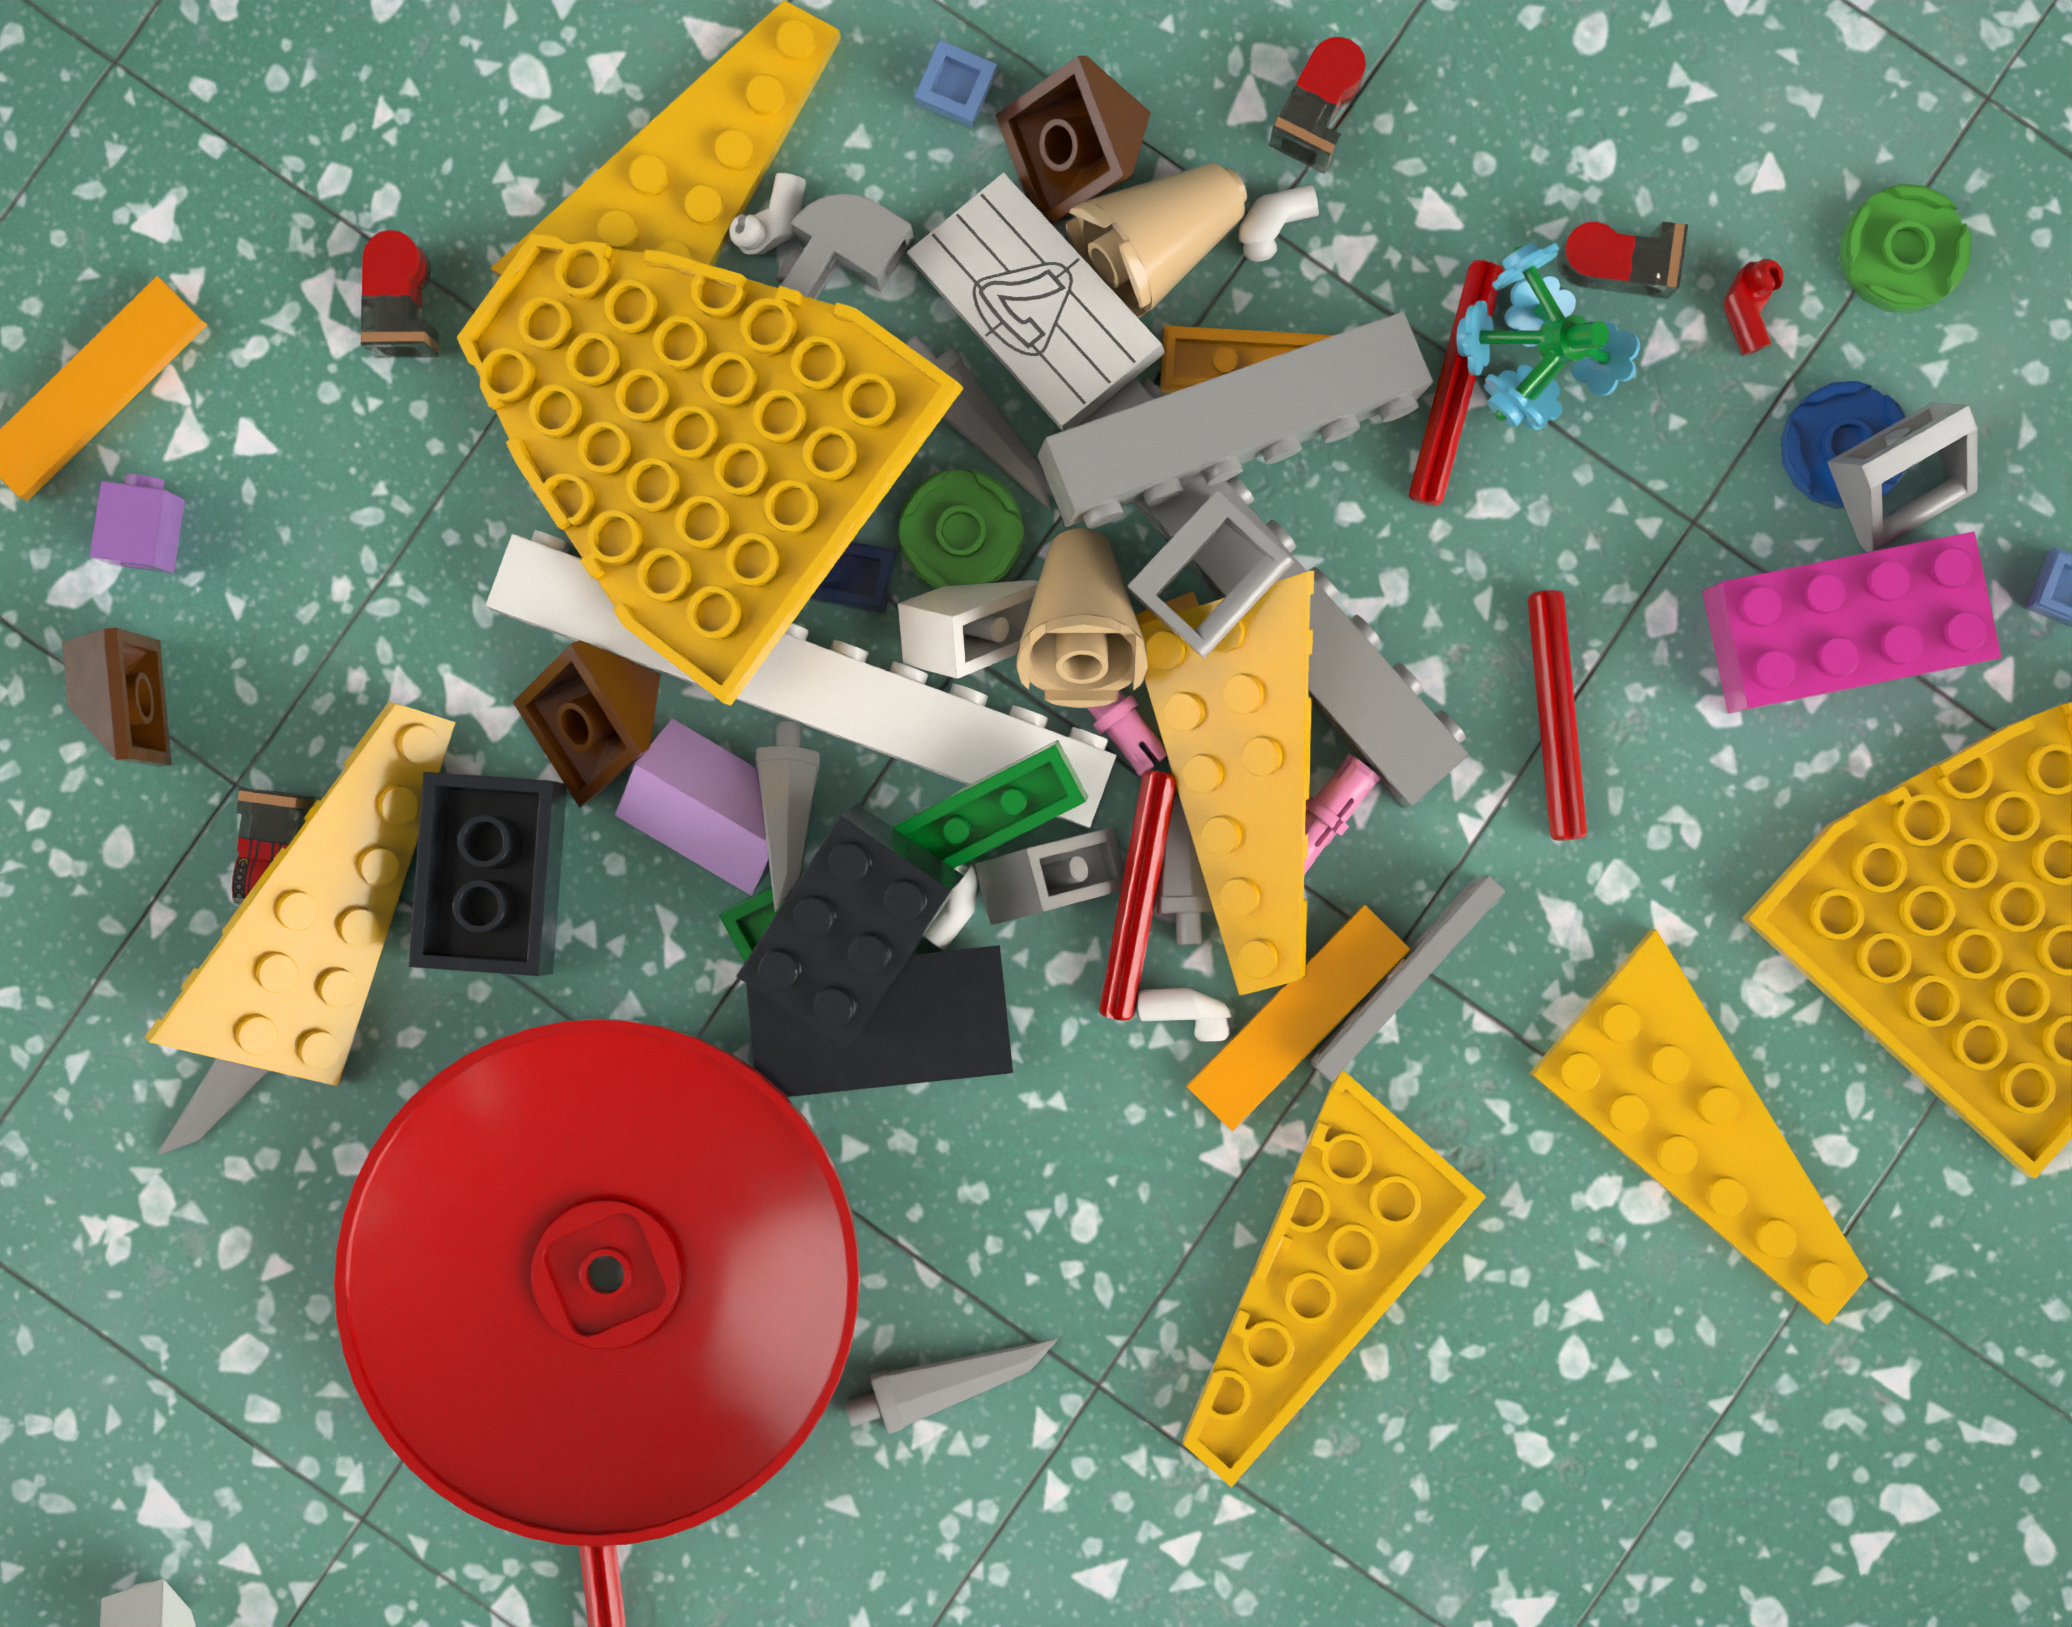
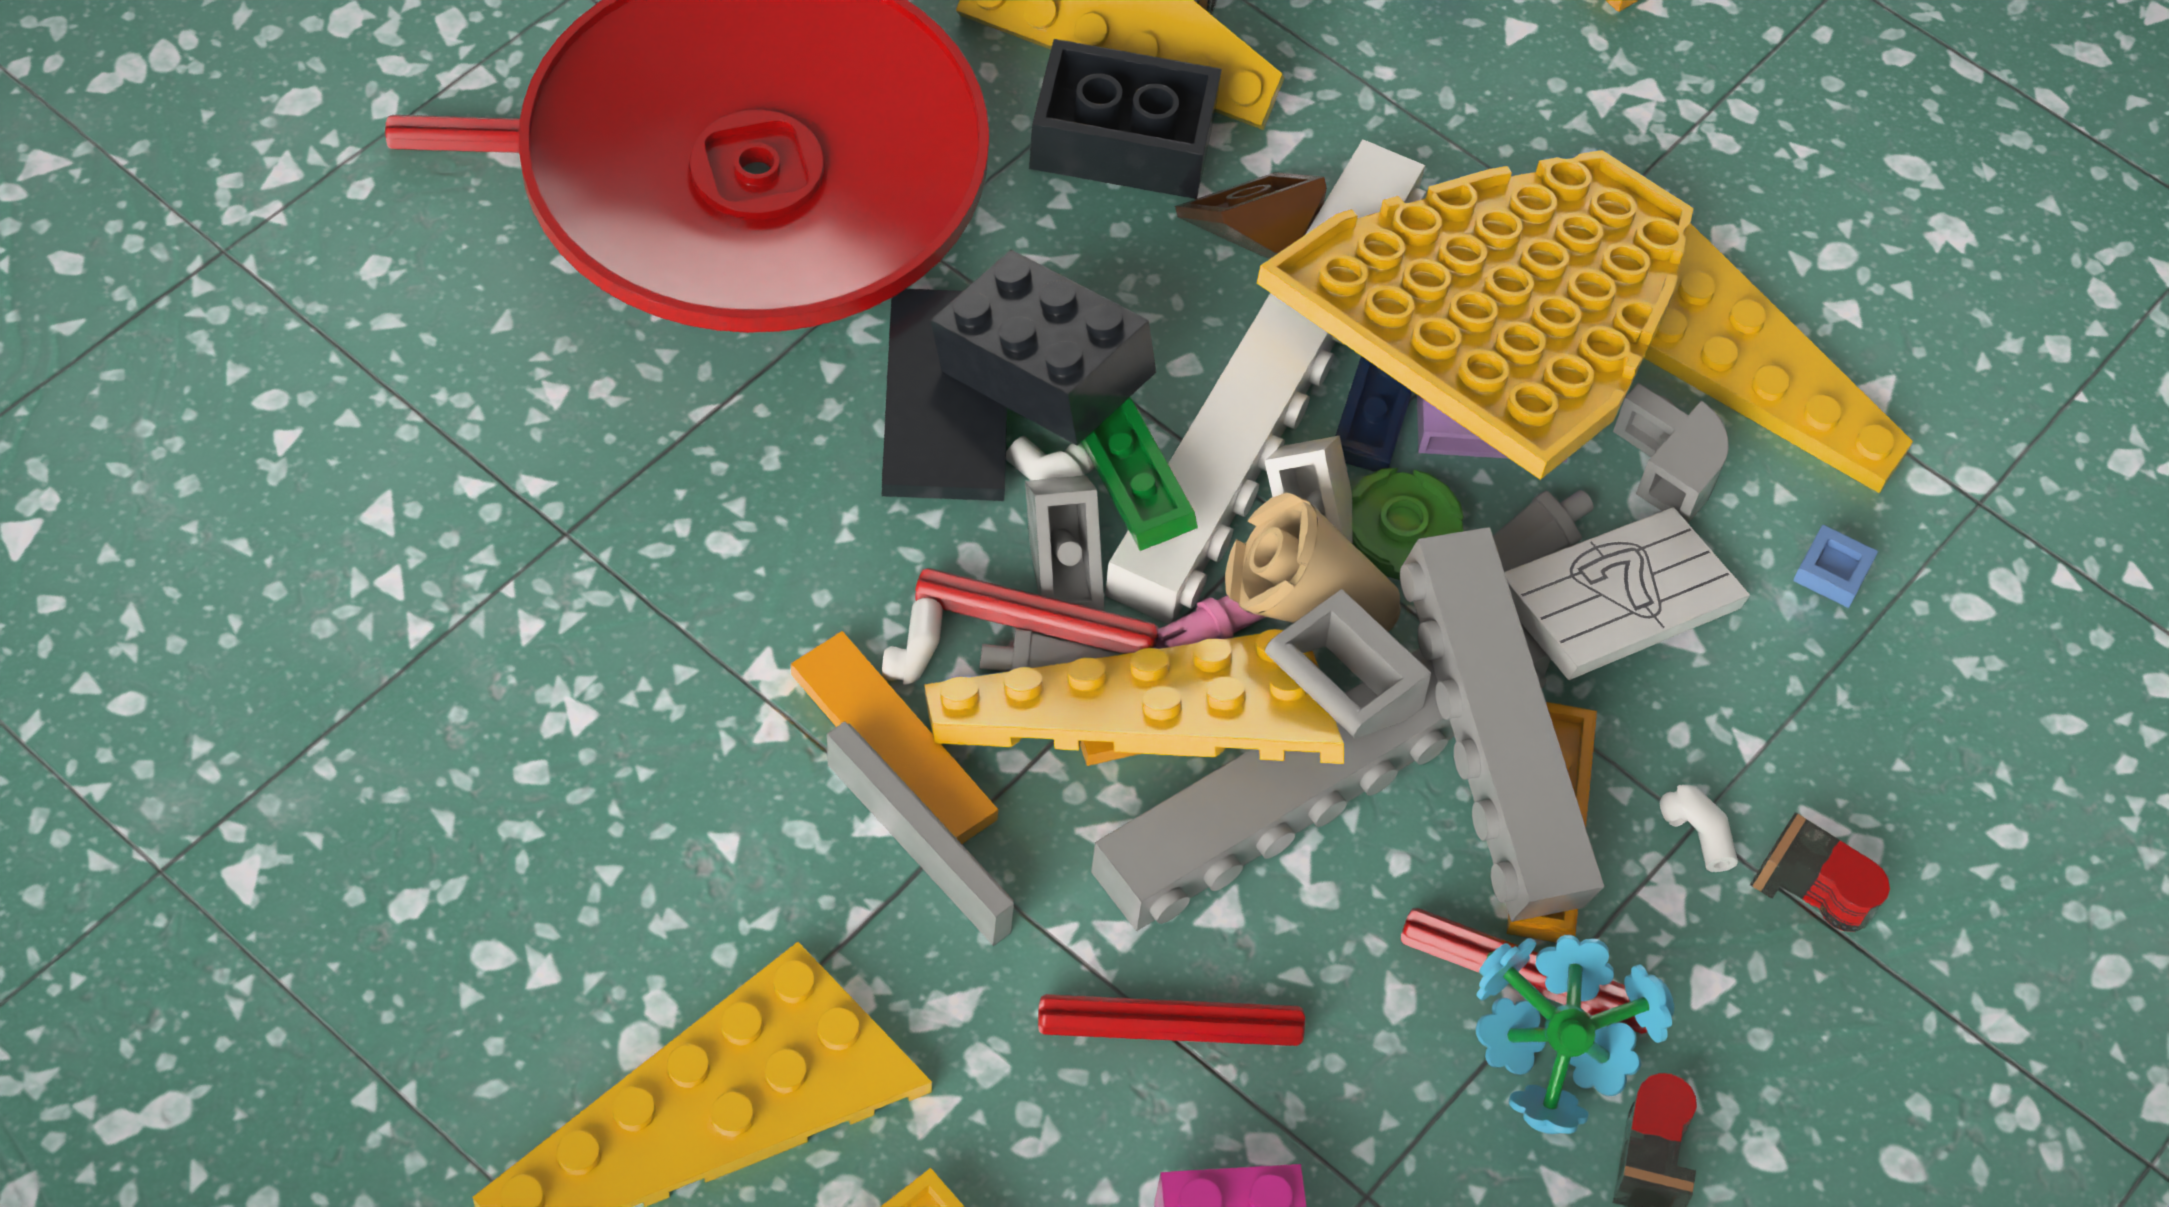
camera: 90 degrees right, 30 degrees down
leg [360,230,439,358] -> none
lavender piece [615,719,770,896] -> none
white arm [729,173,806,255] -> none
light grey bar [755,721,820,911] -> none
light grey bar [845,1338,1059,1434] -> none
reddish brown slope [995,55,1151,226] -> none
tan cone [1066,163,1247,319] -> none
yellow wing [1182,1070,1486,1488] -> none
bright pink pin [1304,753,1381,876] -> none

